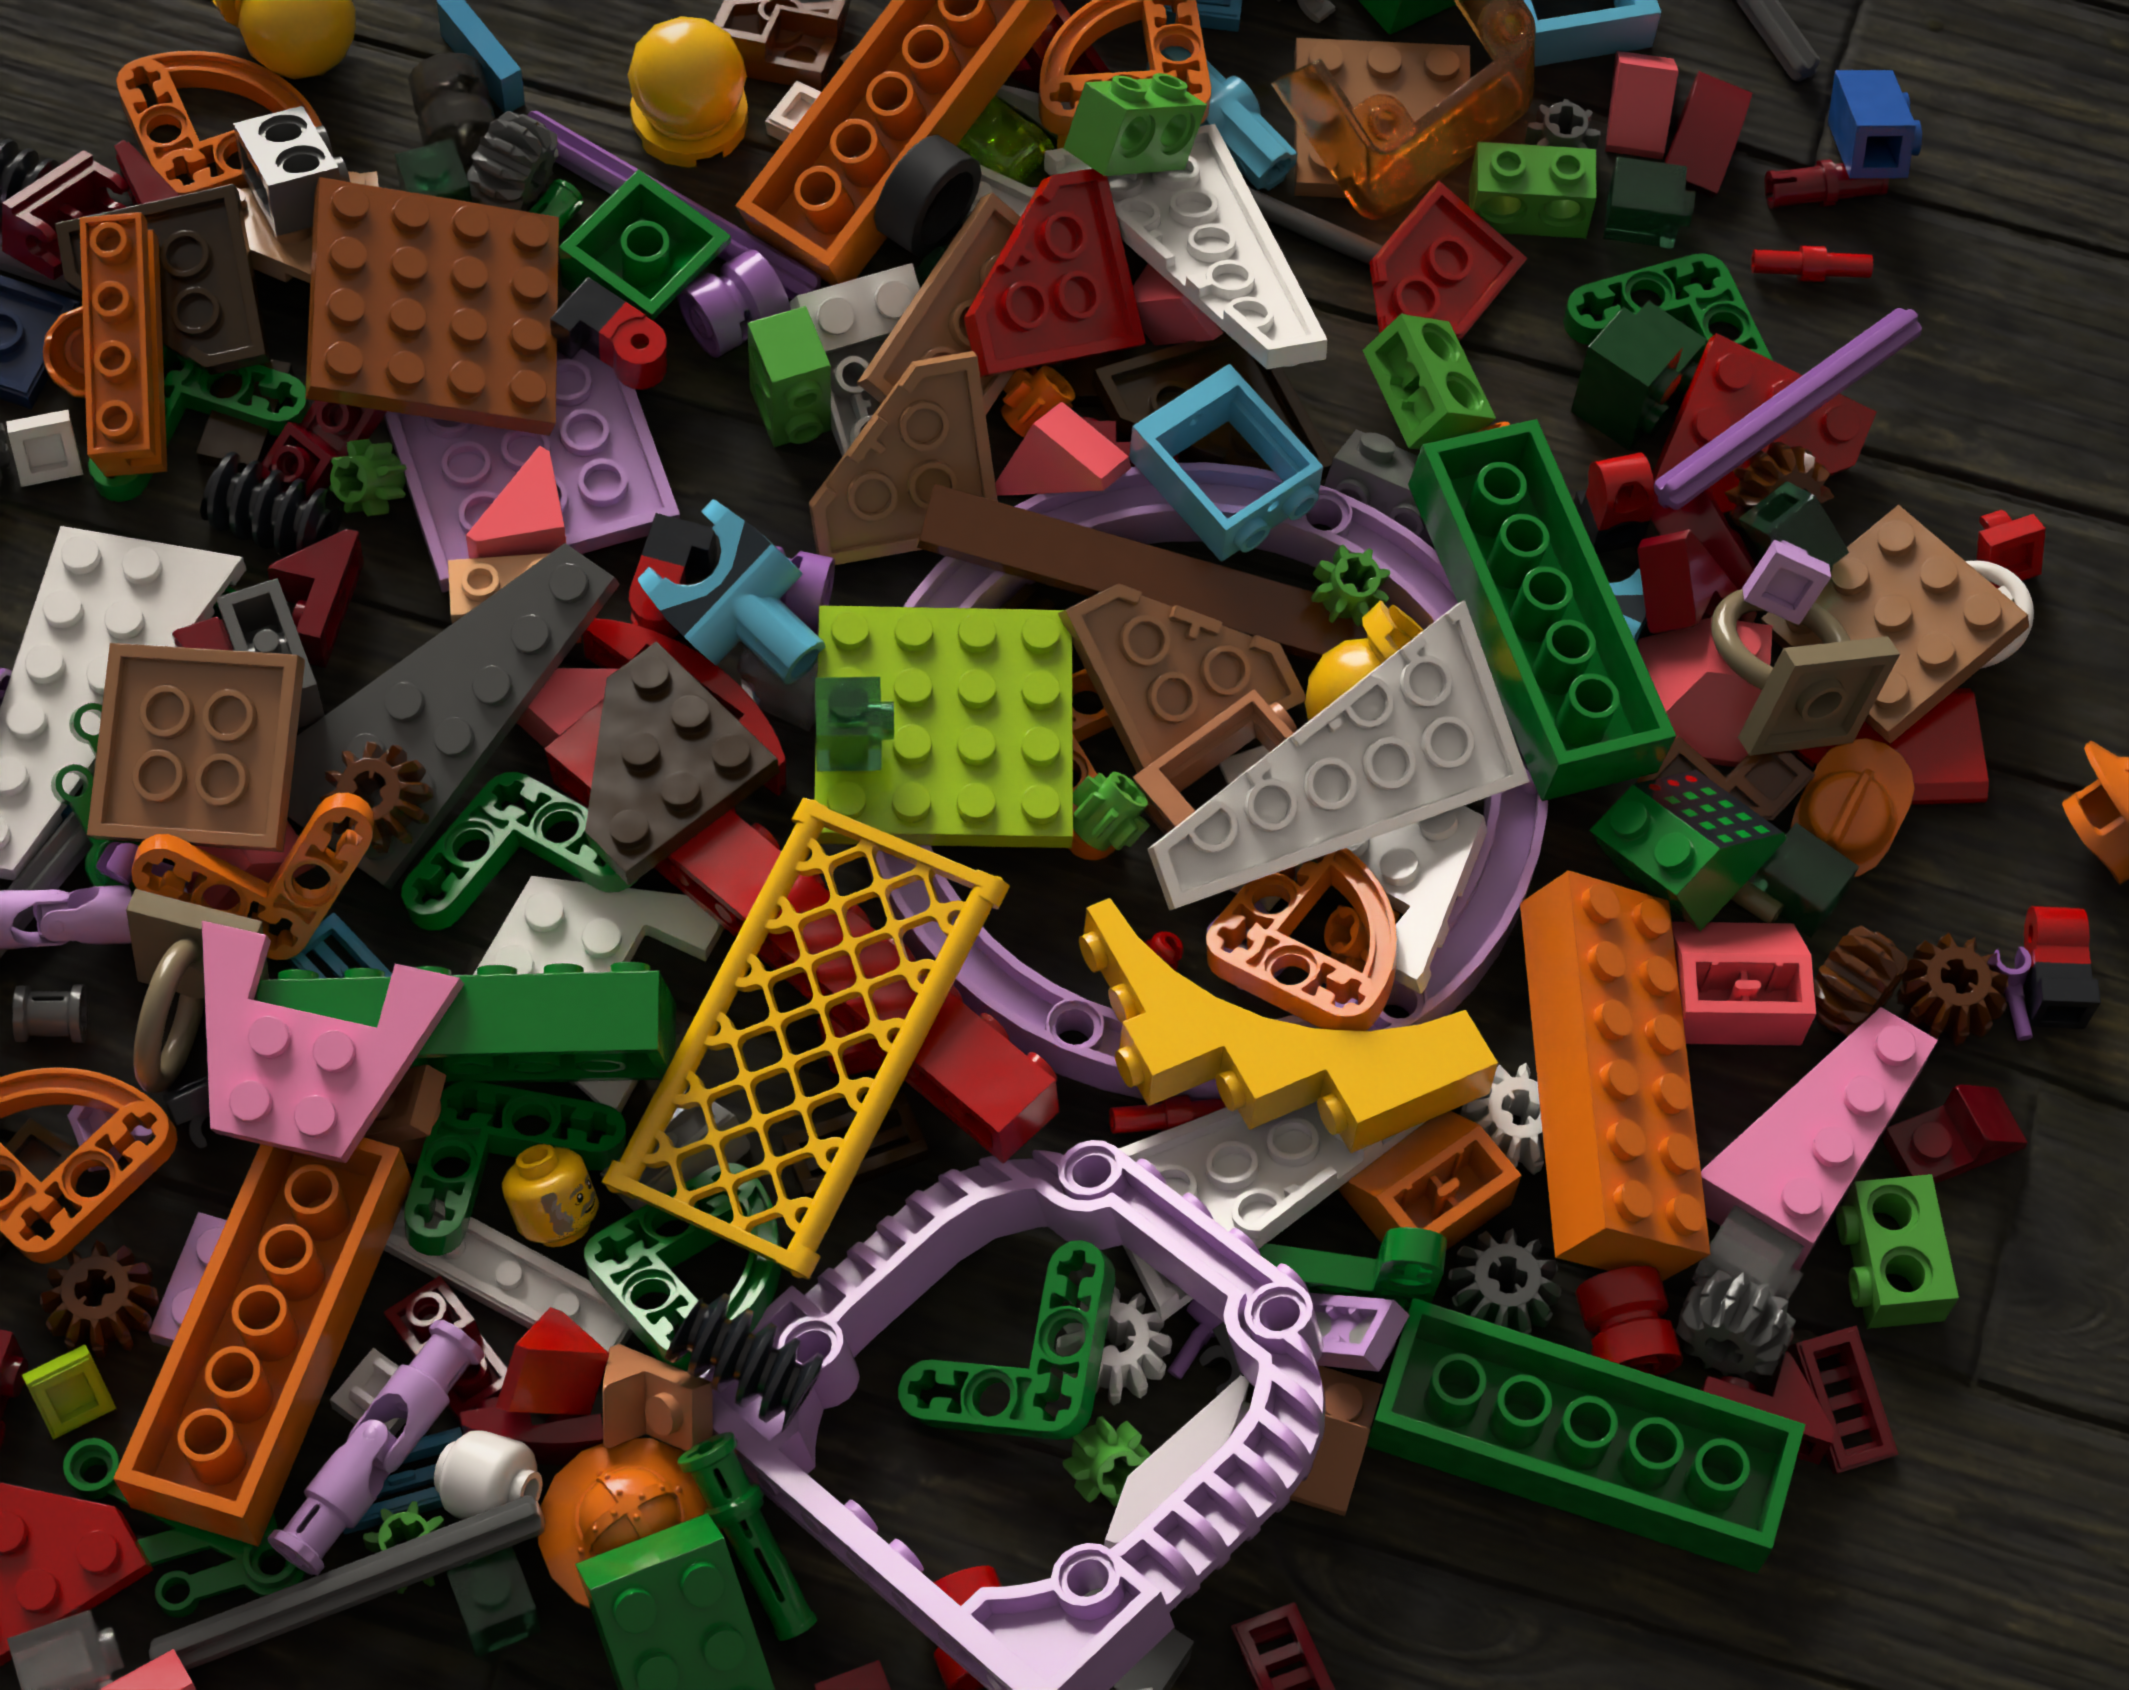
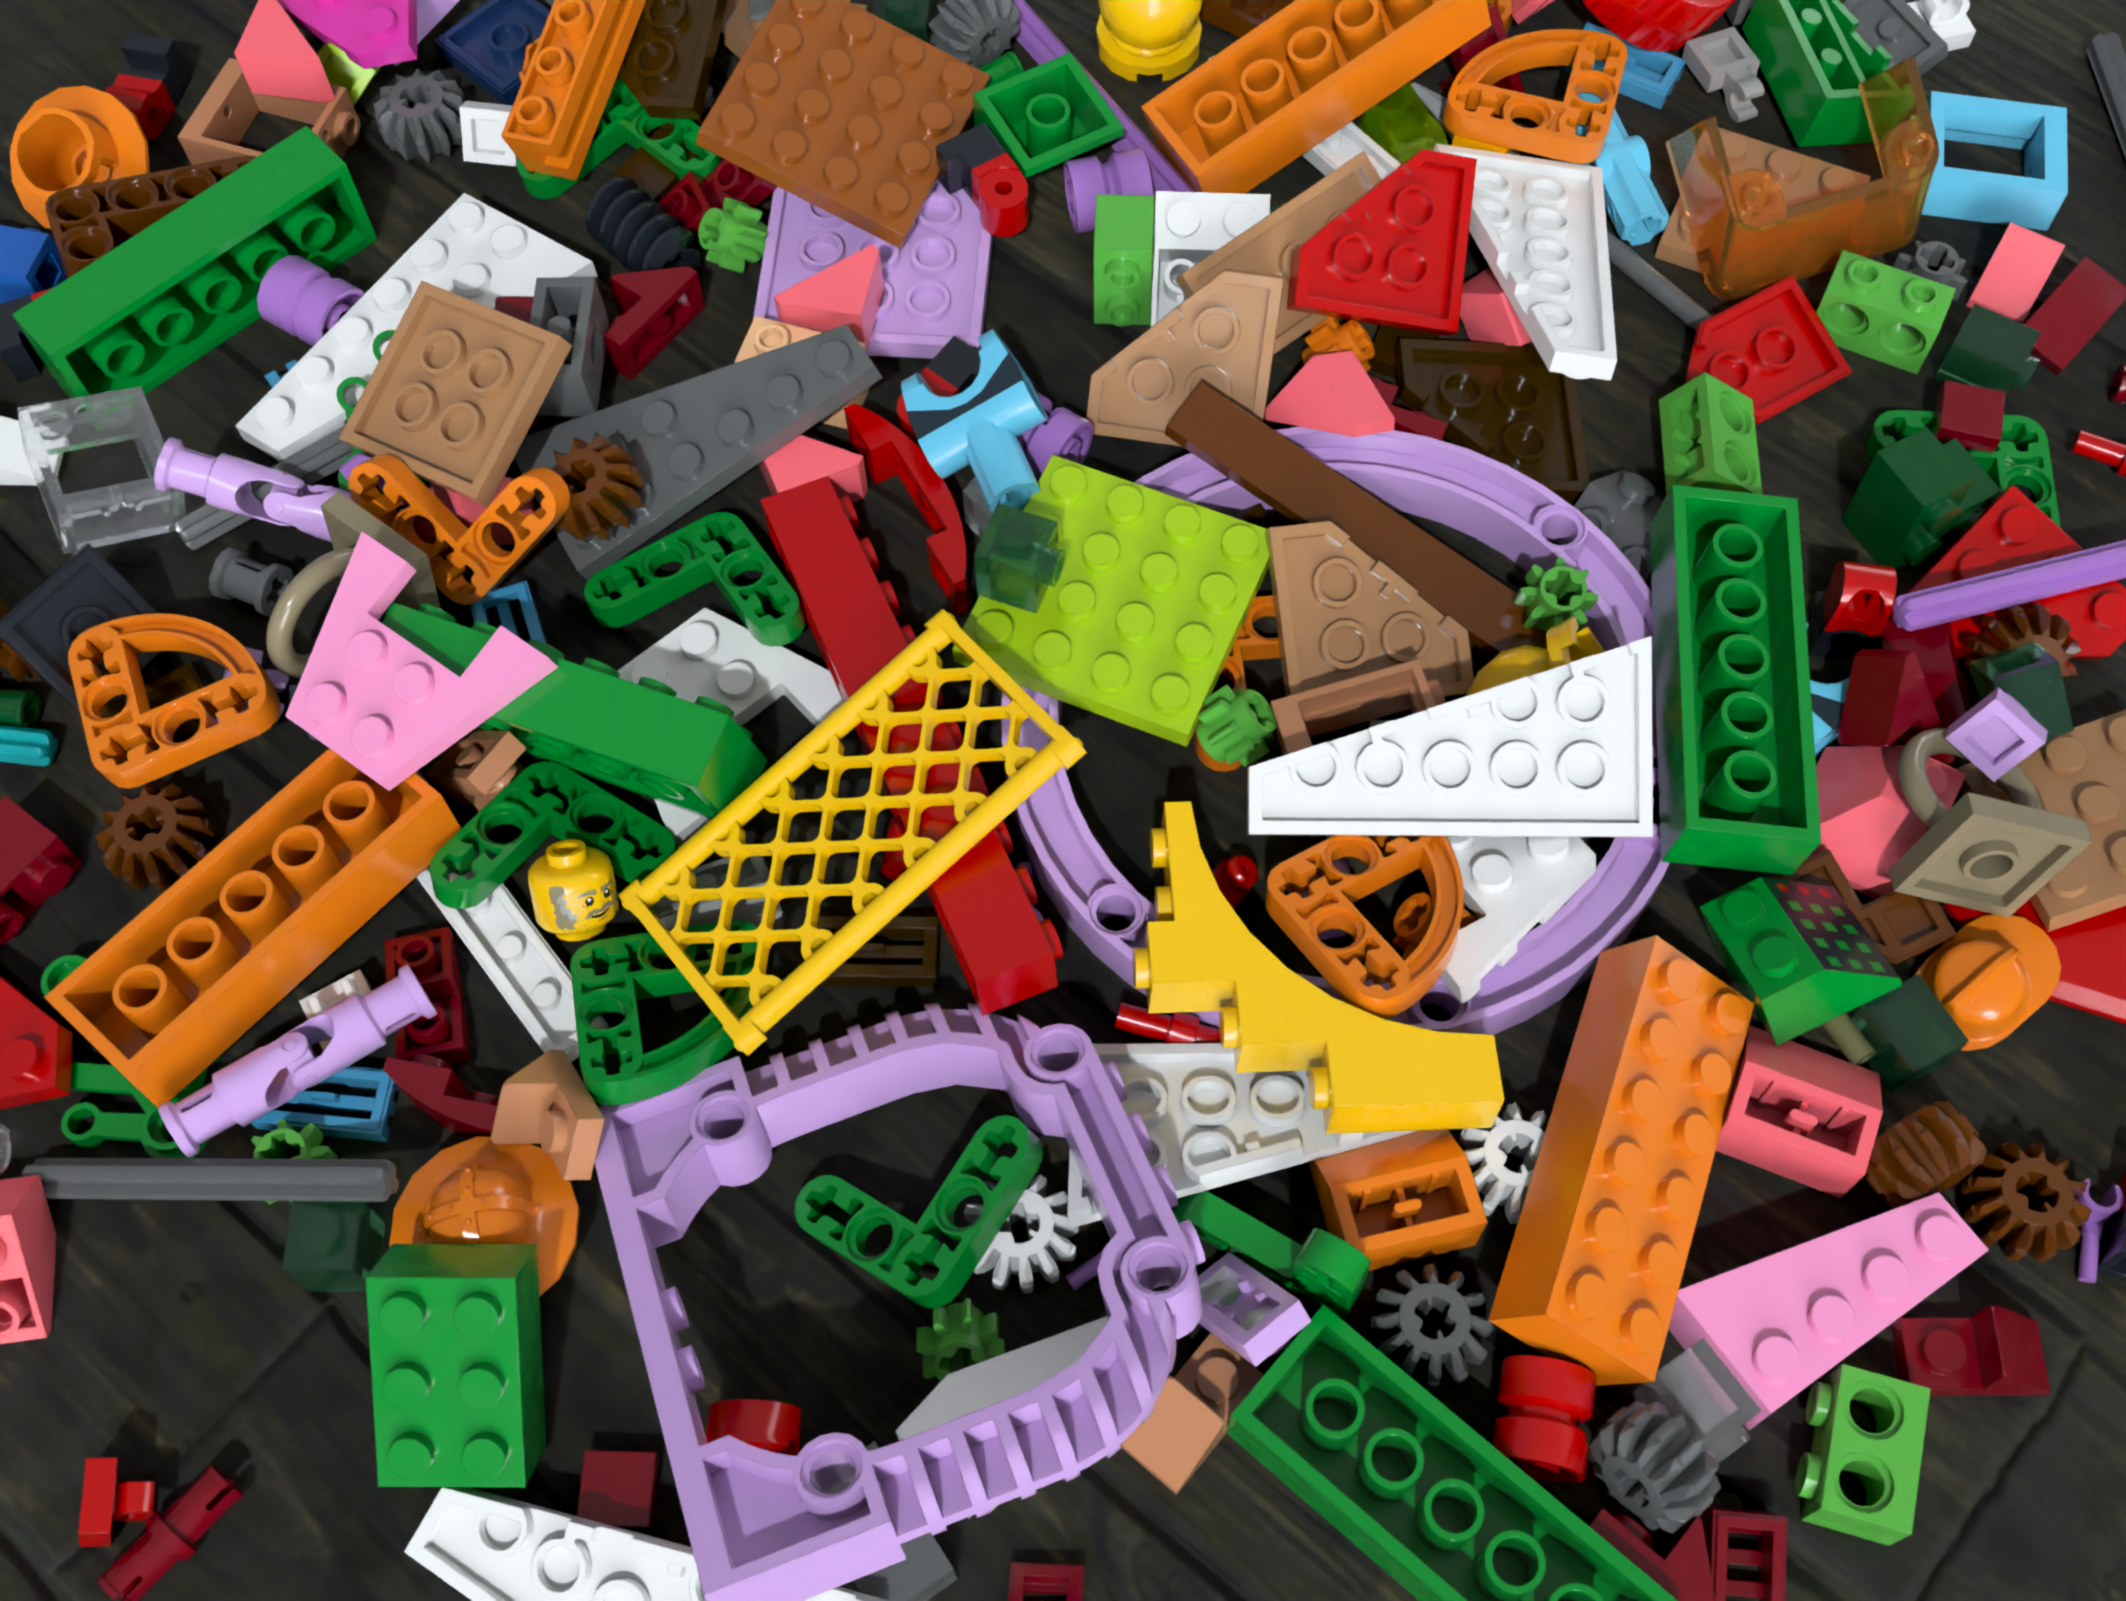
camera: 30 degrees right, 0 degrees up
lime tile [22,1344,116,1440] -> none
white head [434,1431,542,1520] -> none
red slope [496,1307,610,1415] -> none
dark brown plate [585,641,780,885] -> none
black piece [664,1293,824,1432] -> none
green pin [677,1432,817,1641] -> none
black tyre [874,135,982,257] -> none
bright green brick [1063,73,1207,176] -> none
medium azure window [1129,364,1323,562] -> none
none -> dark red tile [1934,380,2005,453]

